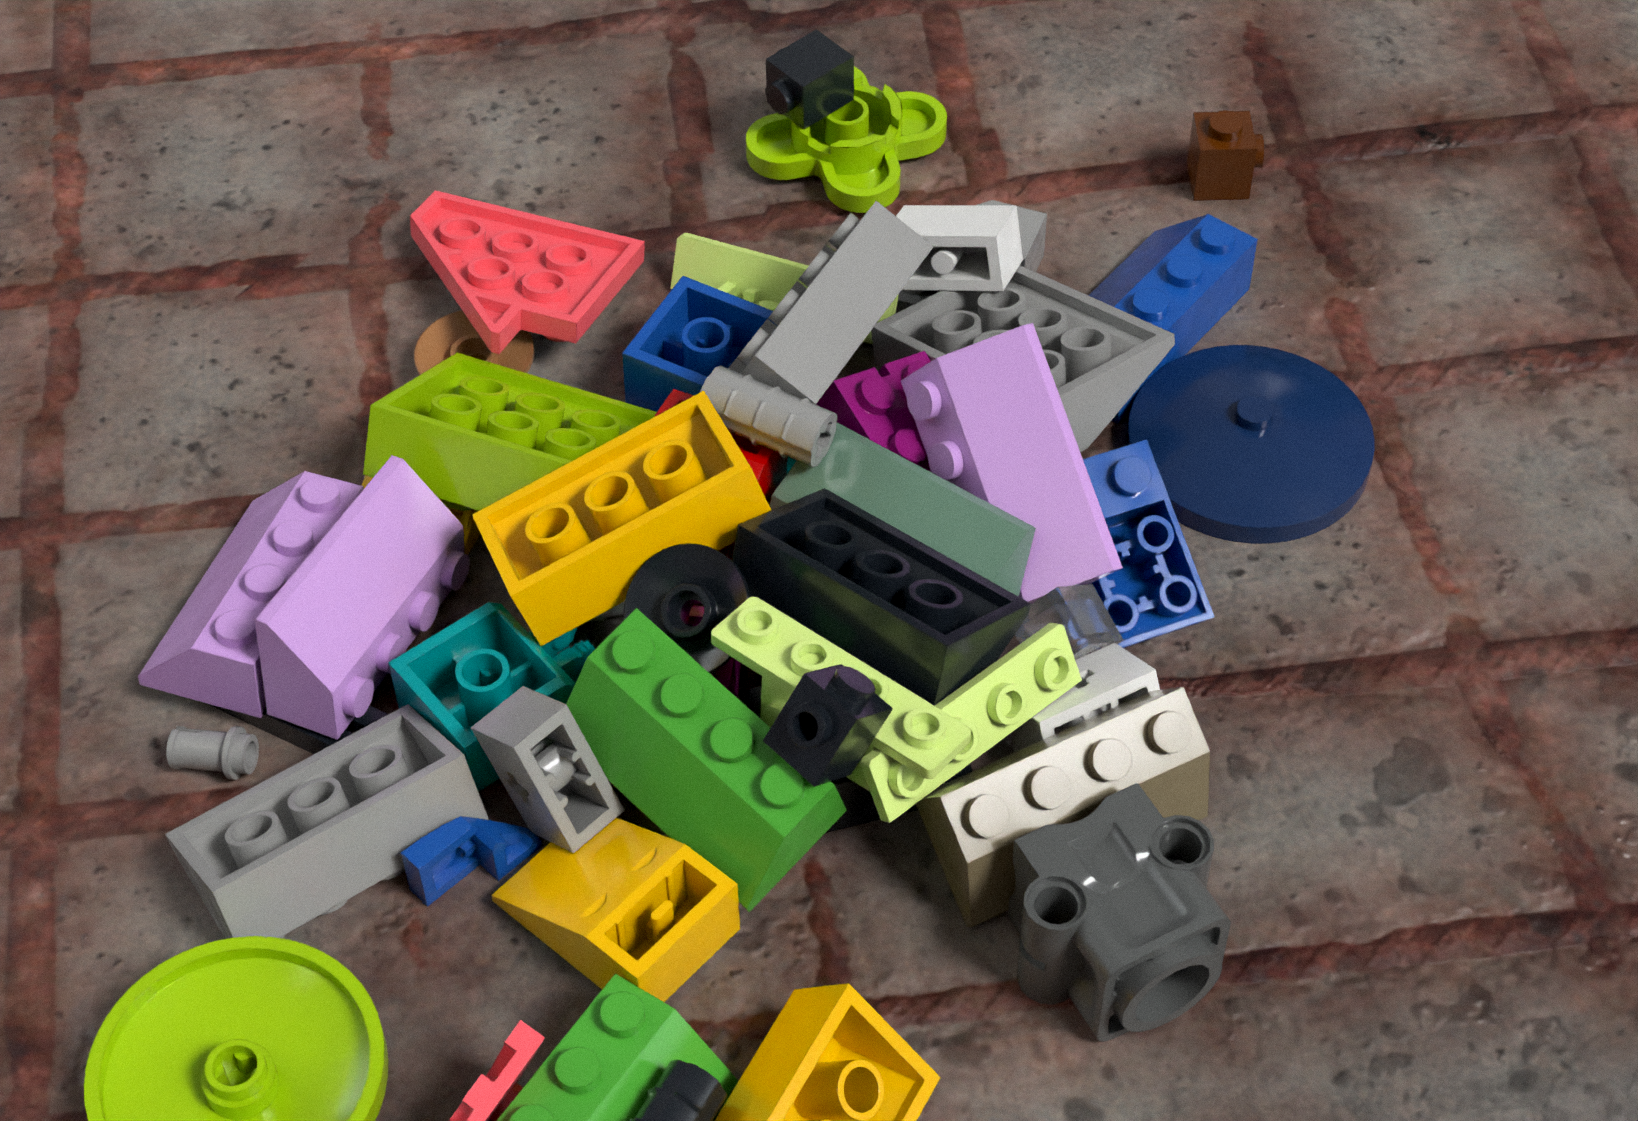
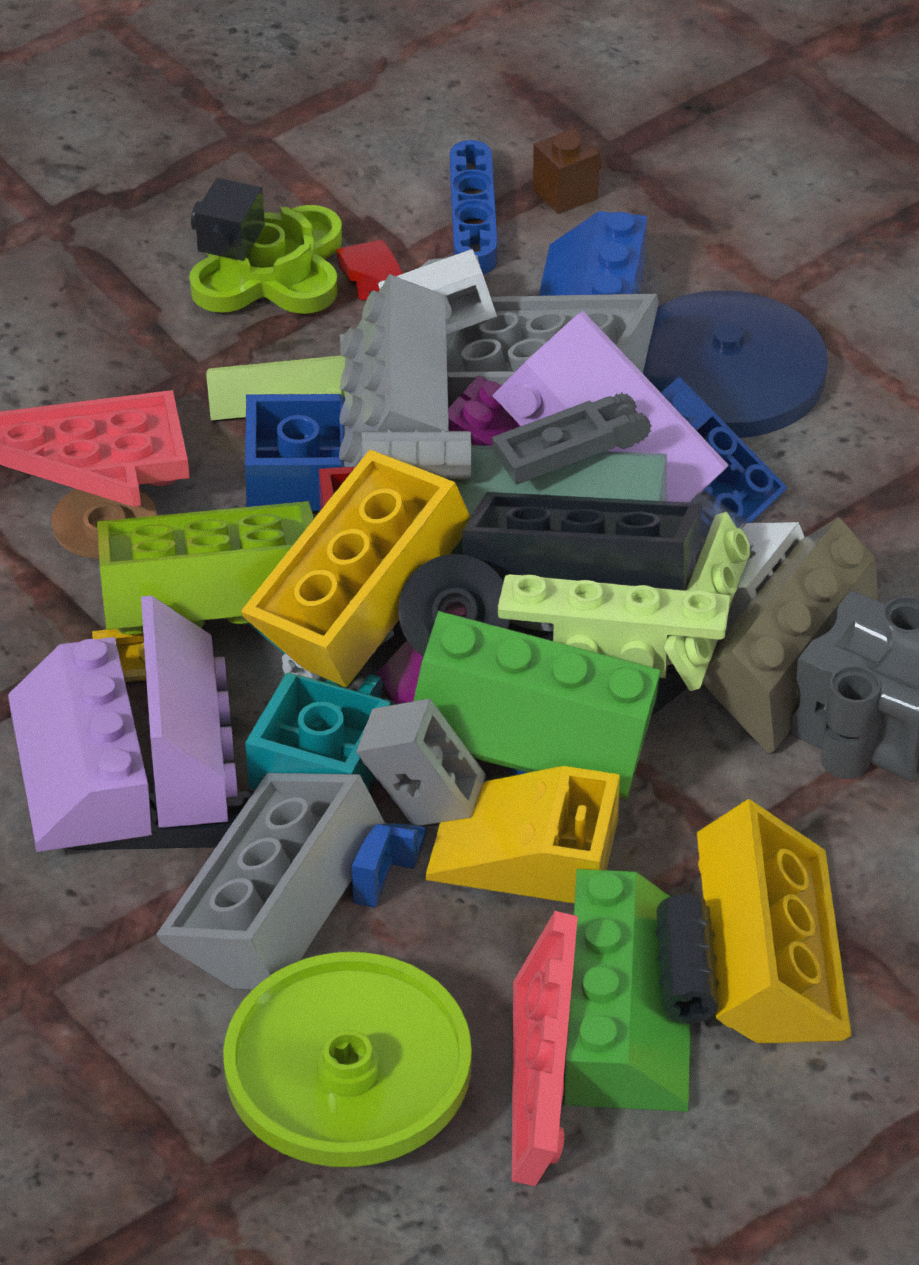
camera: 30 degrees left, 5 degrees down
light grey pin [166,726,259,780] -> none
black brick [763,664,893,787] -> none
none -> red slope [336,240,403,300]
none -> blue beam [450,140,497,274]
none -> dark grey hinge [492,392,652,485]

